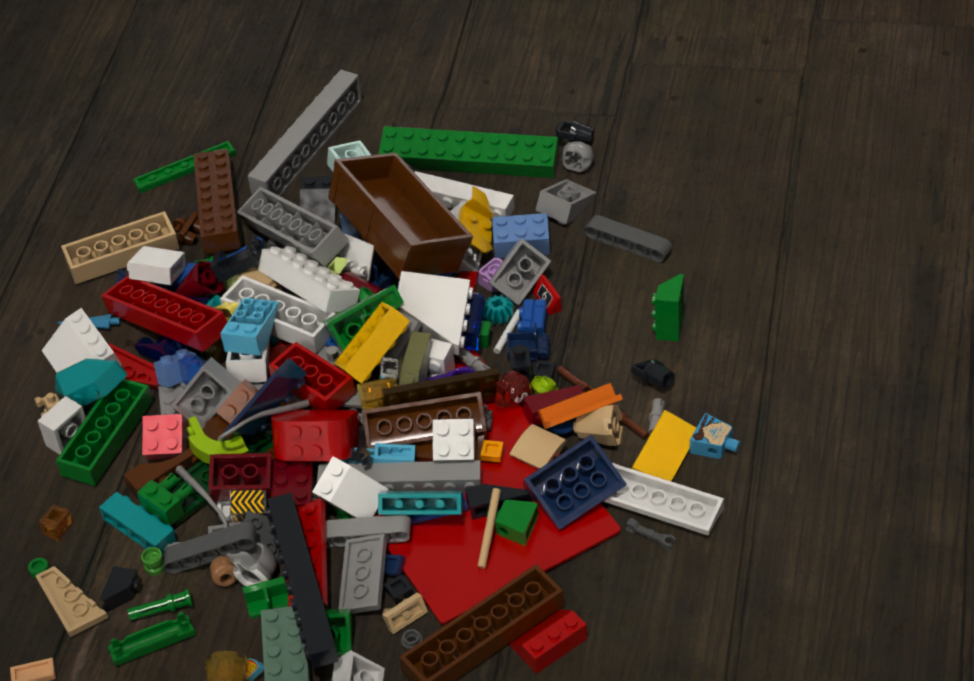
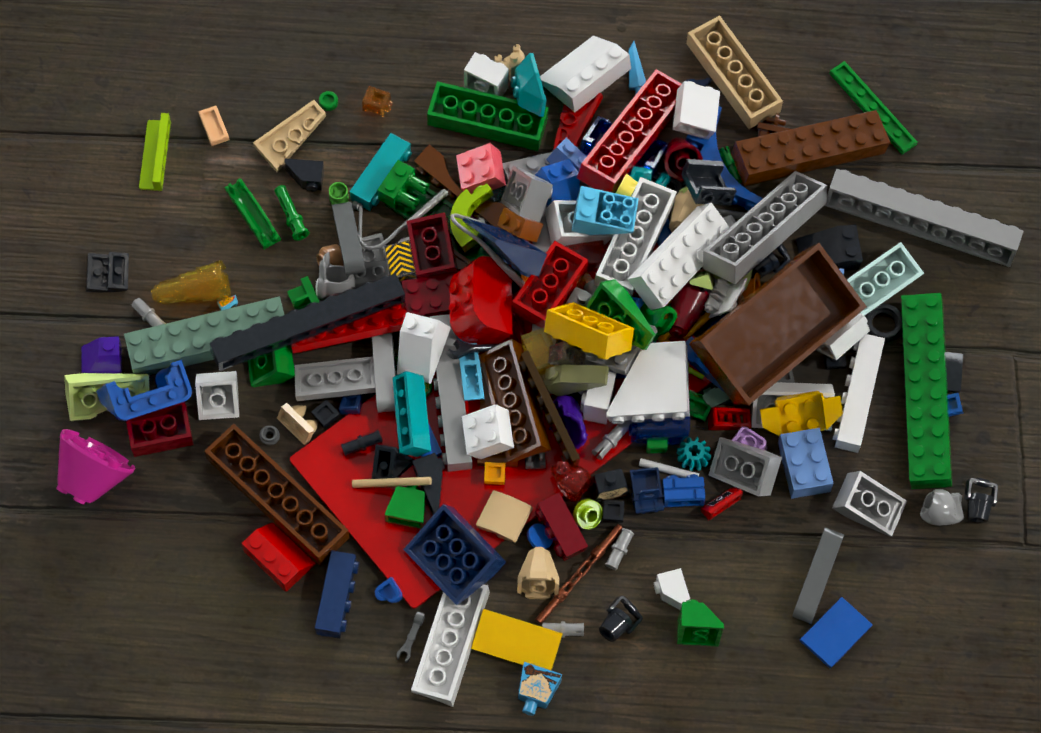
camera: 75 degrees right, 20 degrees up
orange fence [538,383,623,429] -> none
none -> dark blue brick [315,550,359,638]
none -> black pin [341,430,383,456]
none -> black slope [372,444,415,479]
none -> blue tile [375,577,402,603]
none -> light grey pin [605,528,634,570]
none -> white slope [654,568,690,610]
none -> blue tile [800,597,873,669]

